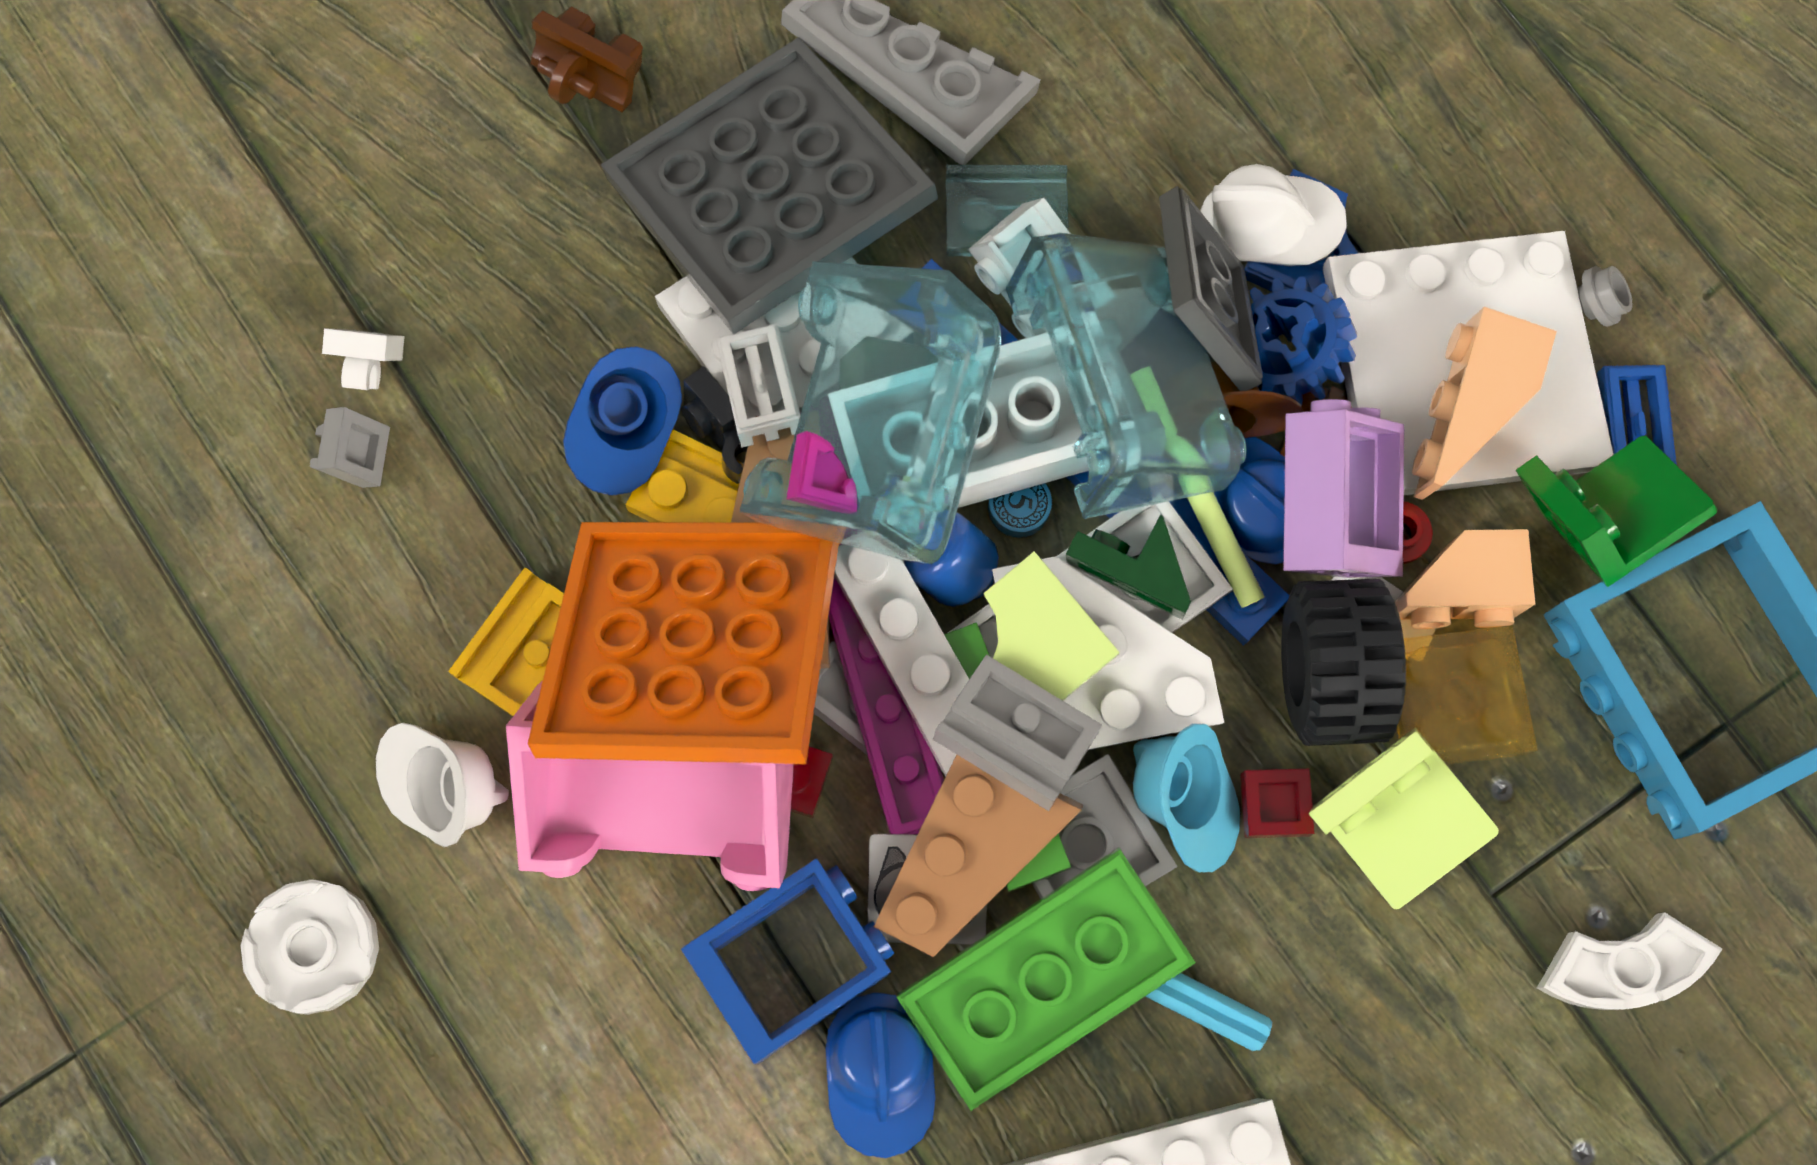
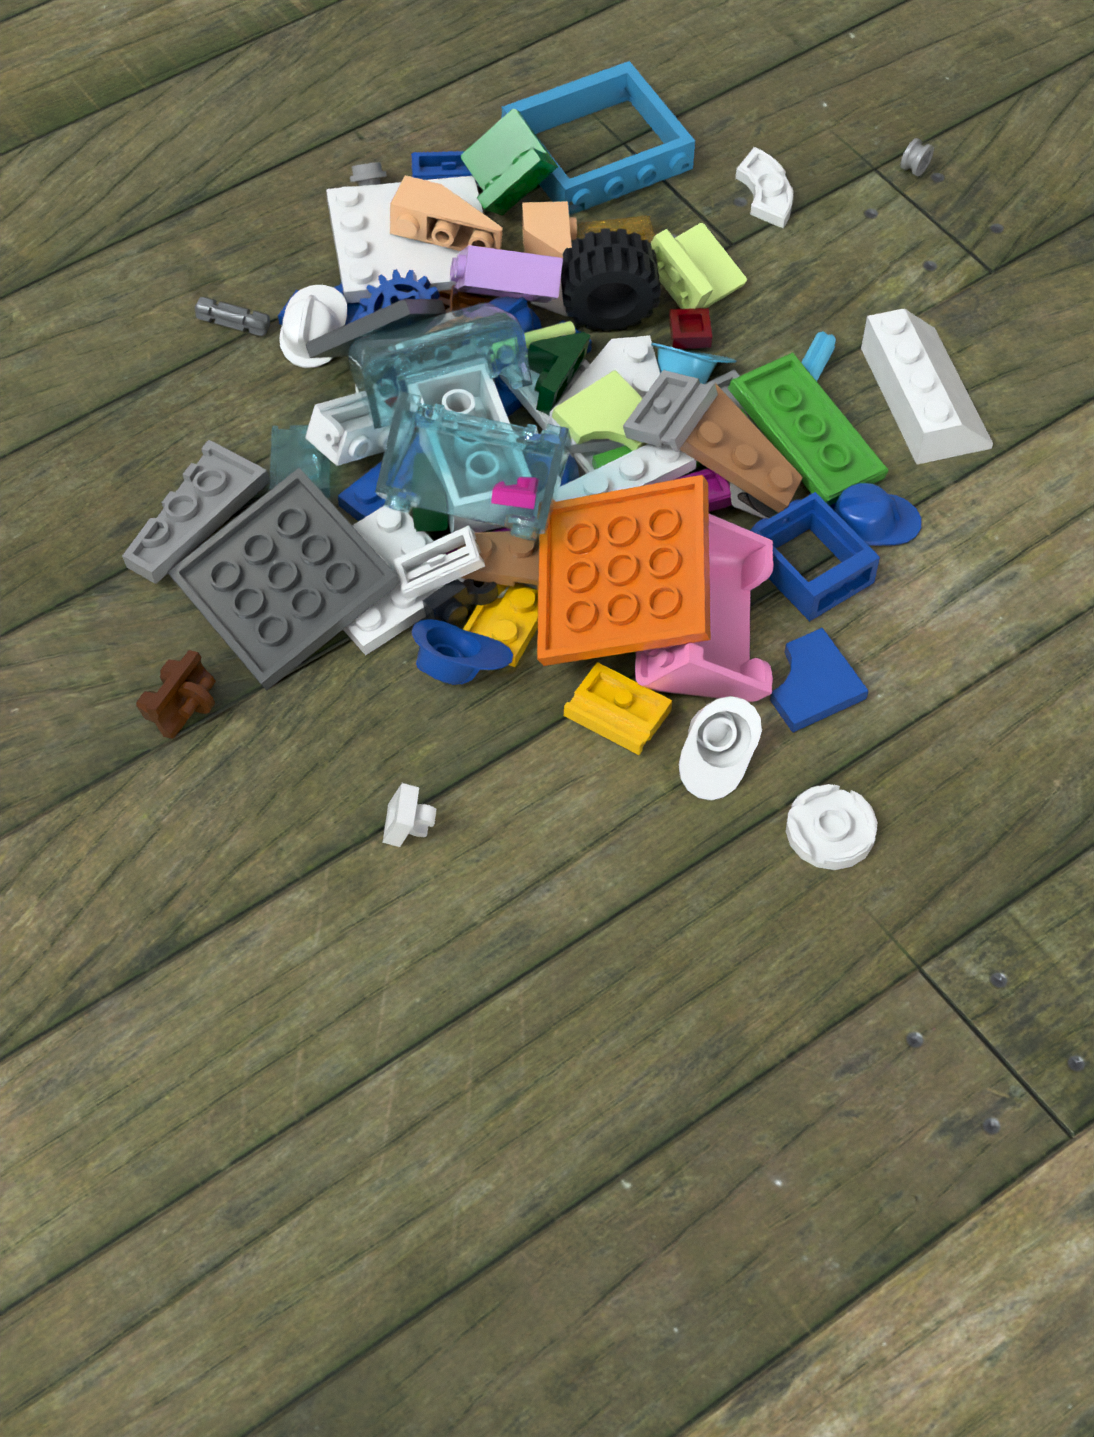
camera: 90 degrees left, 20 degrees down
light grey tile [310,407,390,488] -> none
none -> dark grey axle [195,297,270,337]
none -> blue tile [770,628,869,733]

